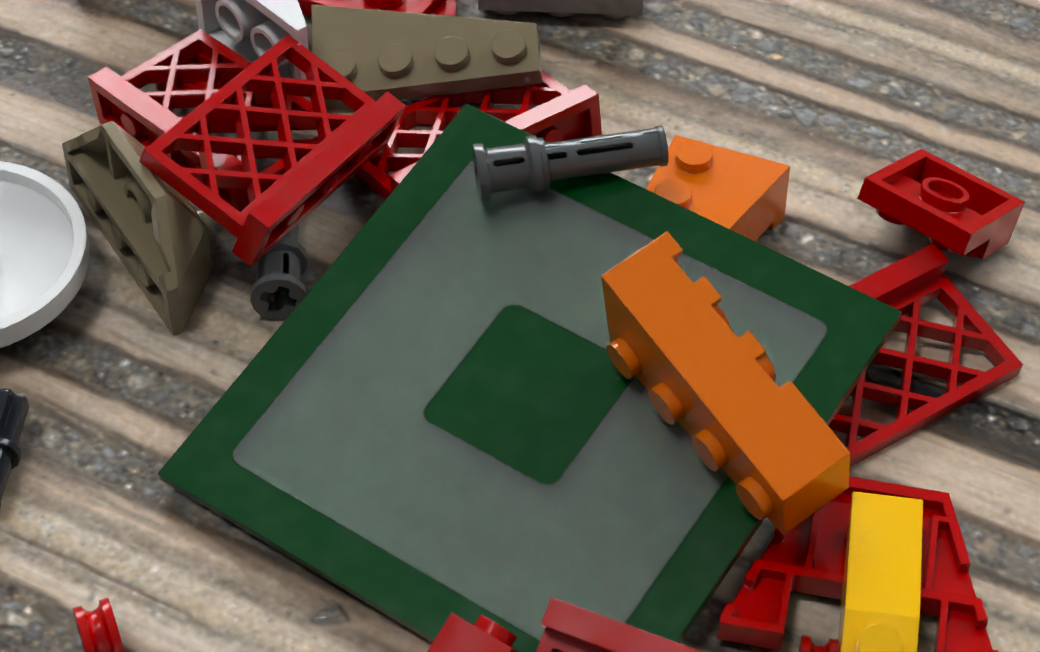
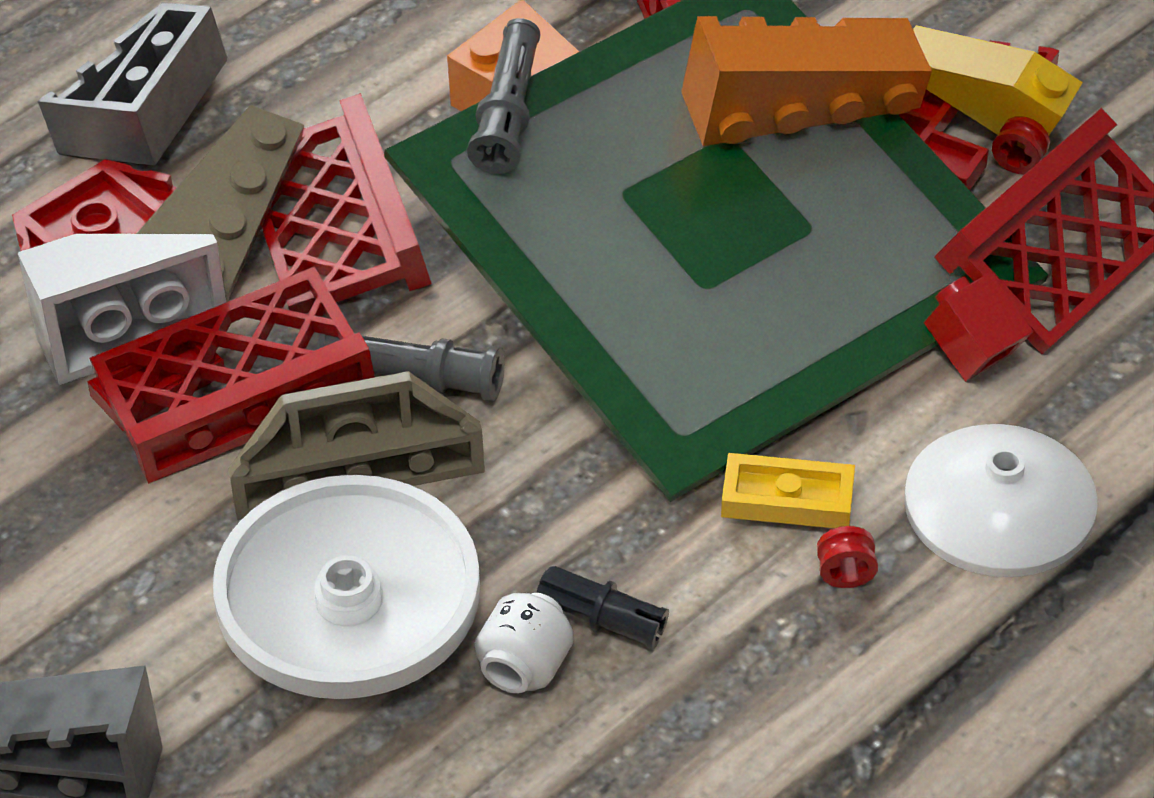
camera: 70 degrees left, 0 degrees up
red fence [139,34,406,267] -> none
none -> yellow plate [721,453,855,528]

